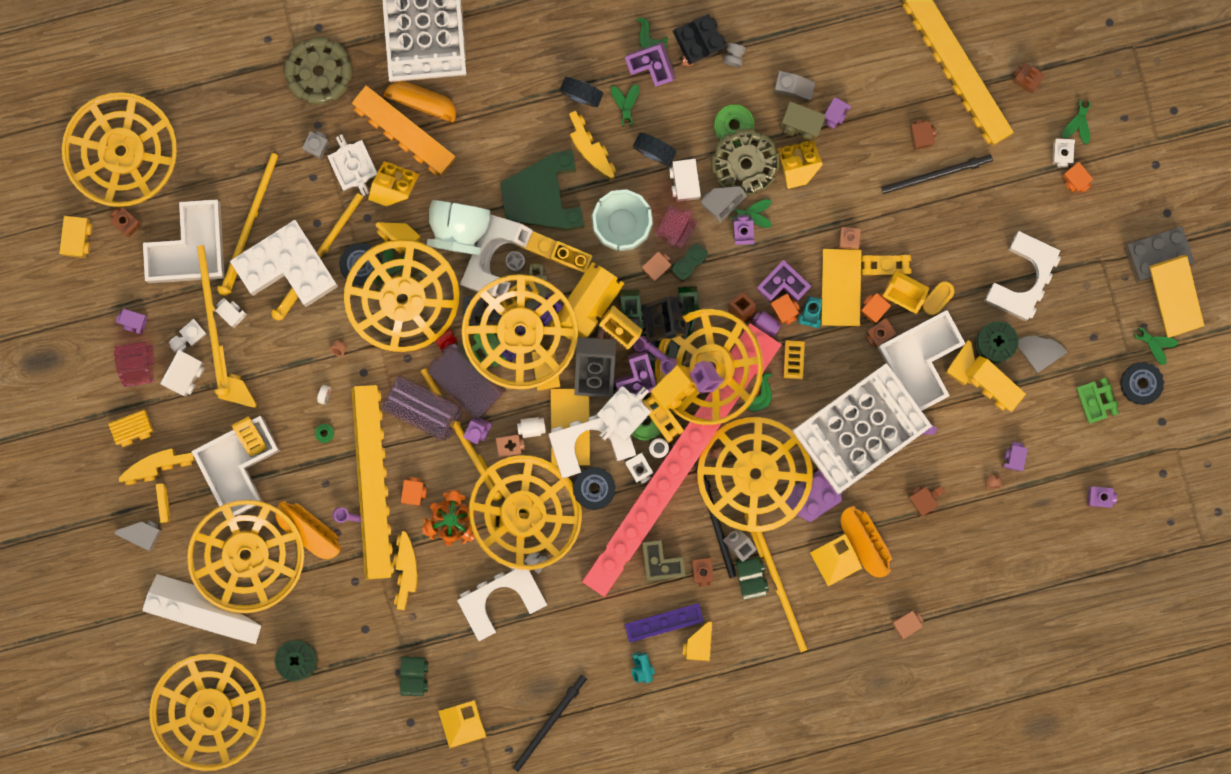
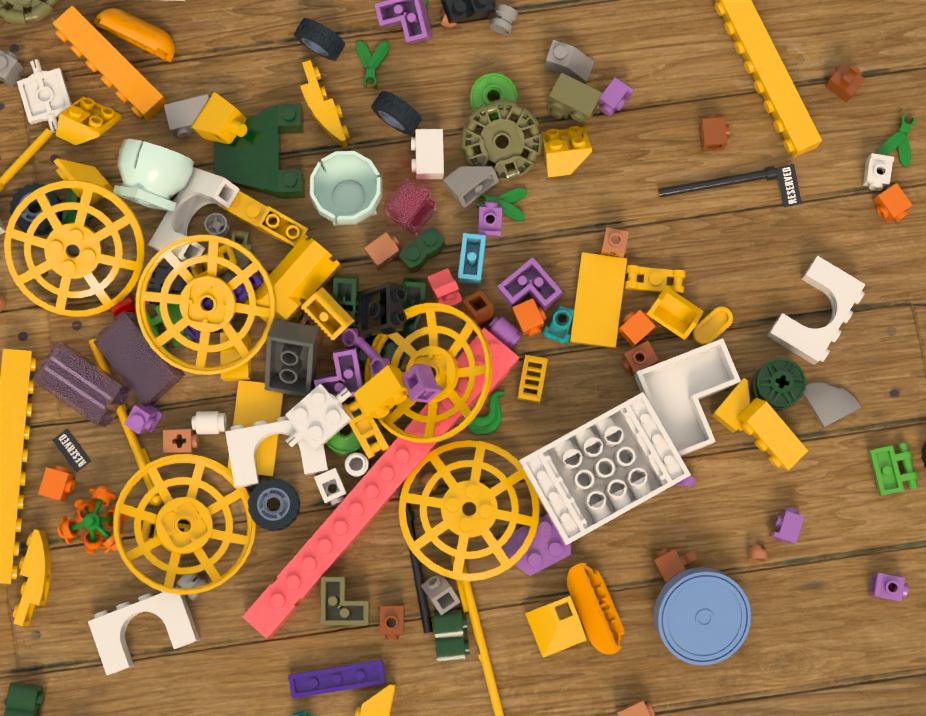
camera: 10 degrees right, 5 degrees down
none -> black sticker [53,429,91,473]
none -> light grey slope [164,94,210,138]
none -> yellow torso [191,92,247,144]
none -> coral brick [427,268,462,306]
none -> medium azure brick [458,233,486,286]
none -> medium blue brick [653,567,751,665]
none -> black sticker [776,164,802,207]

